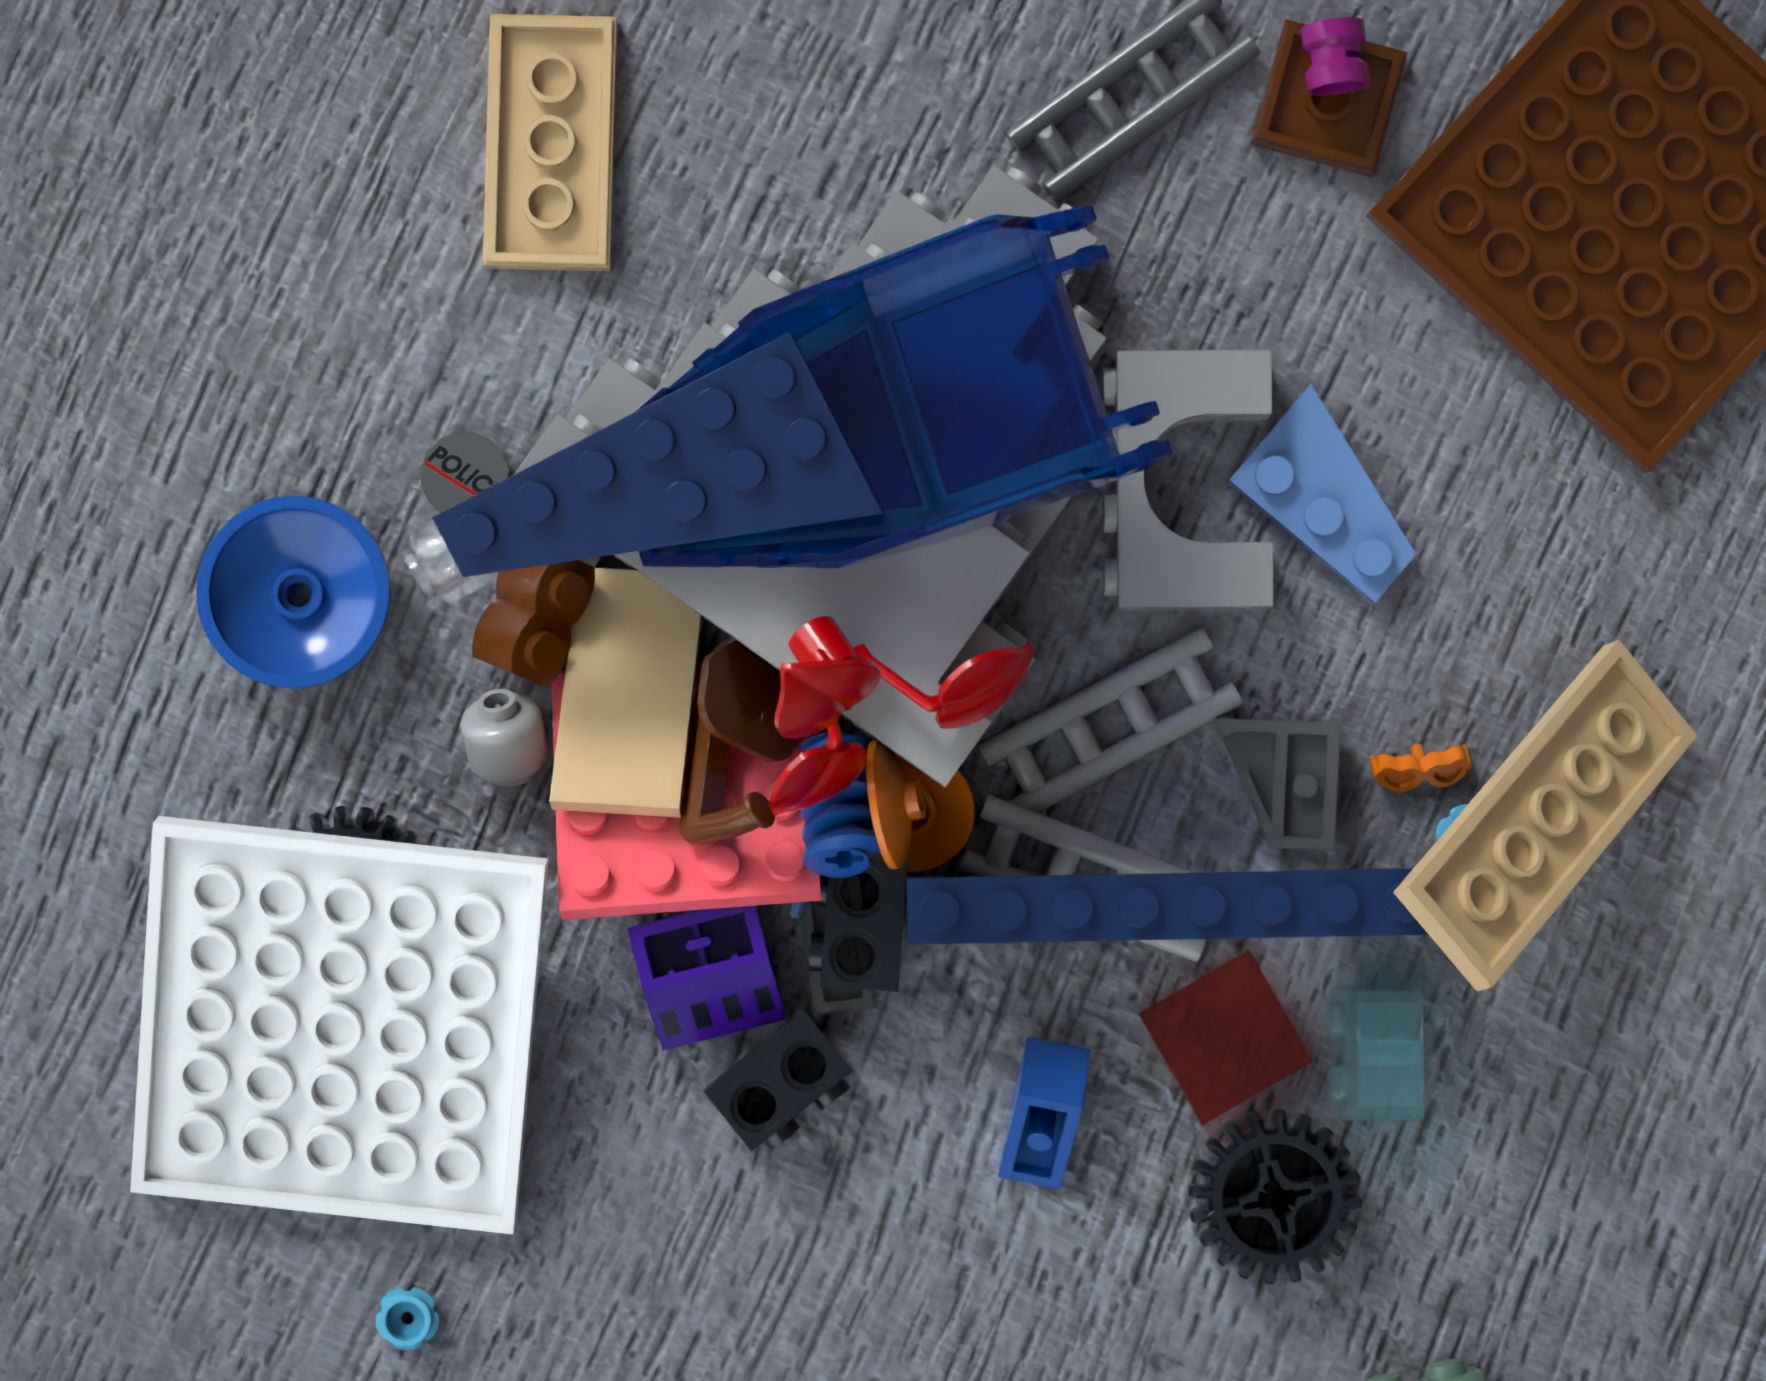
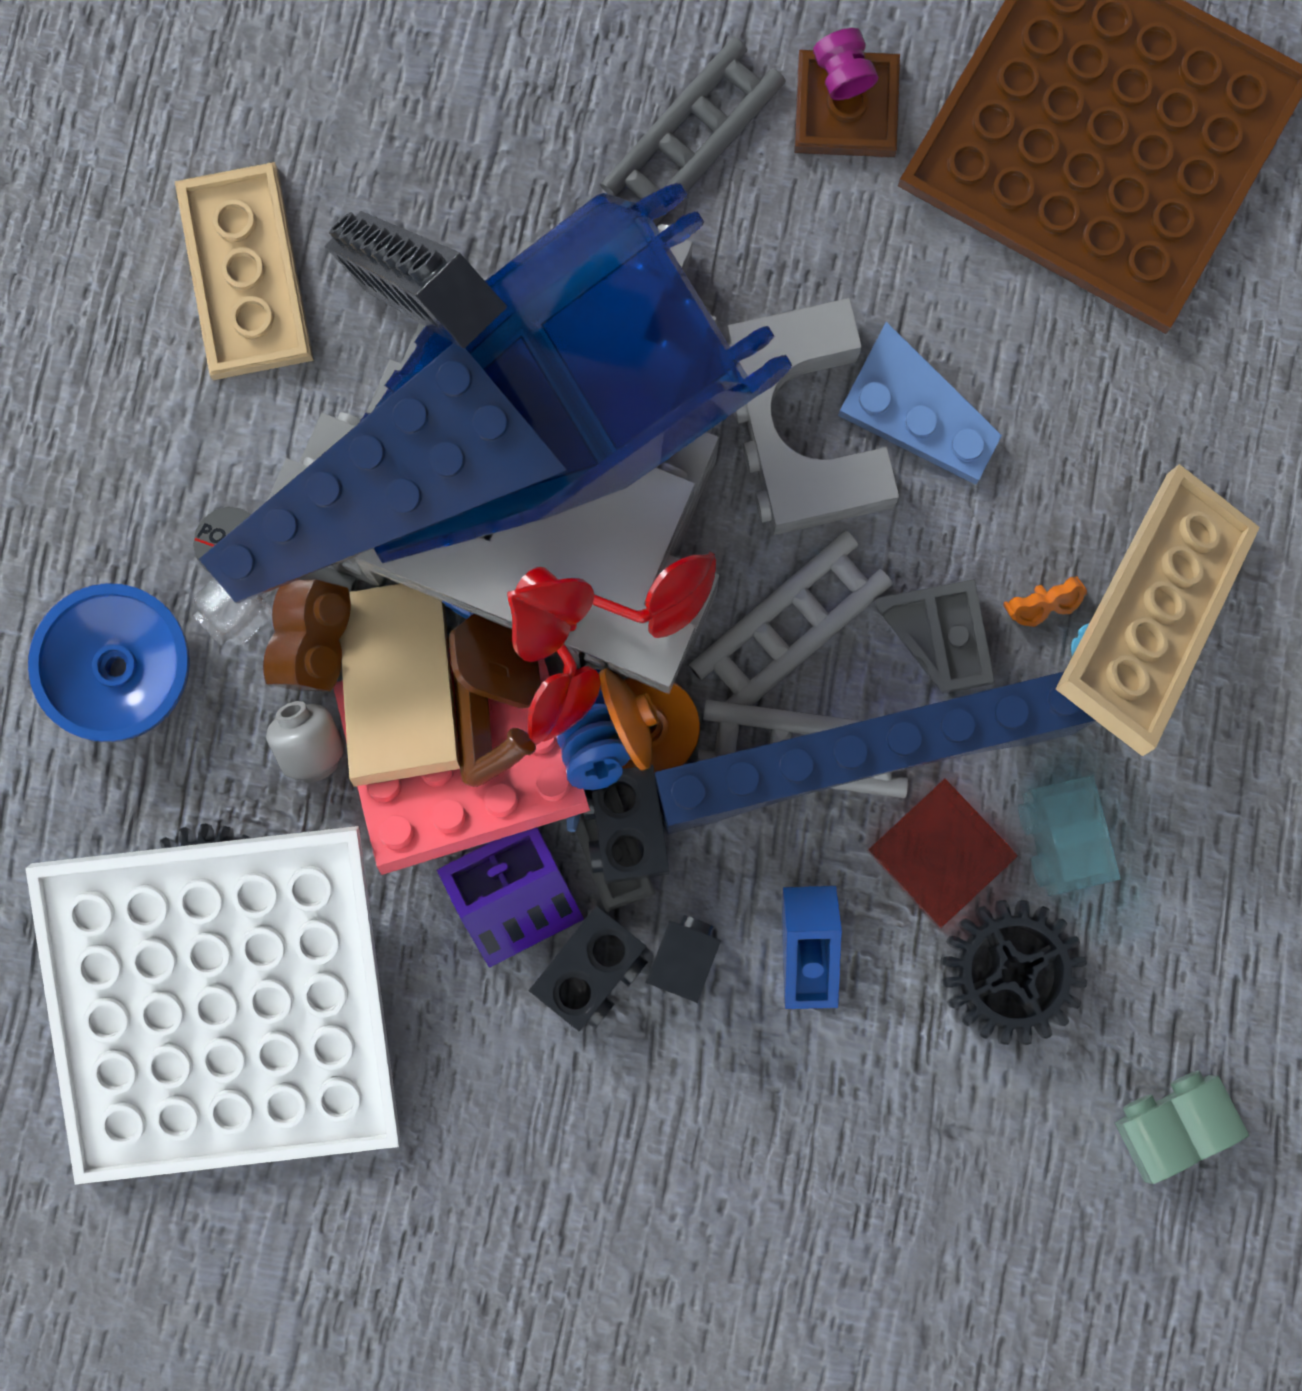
camera: 15 degrees left, 5 degrees down
medium azure plate [375,1287,439,1351] -> none
none -> black brick [324,211,508,349]
none -> black brick [645,915,721,1003]

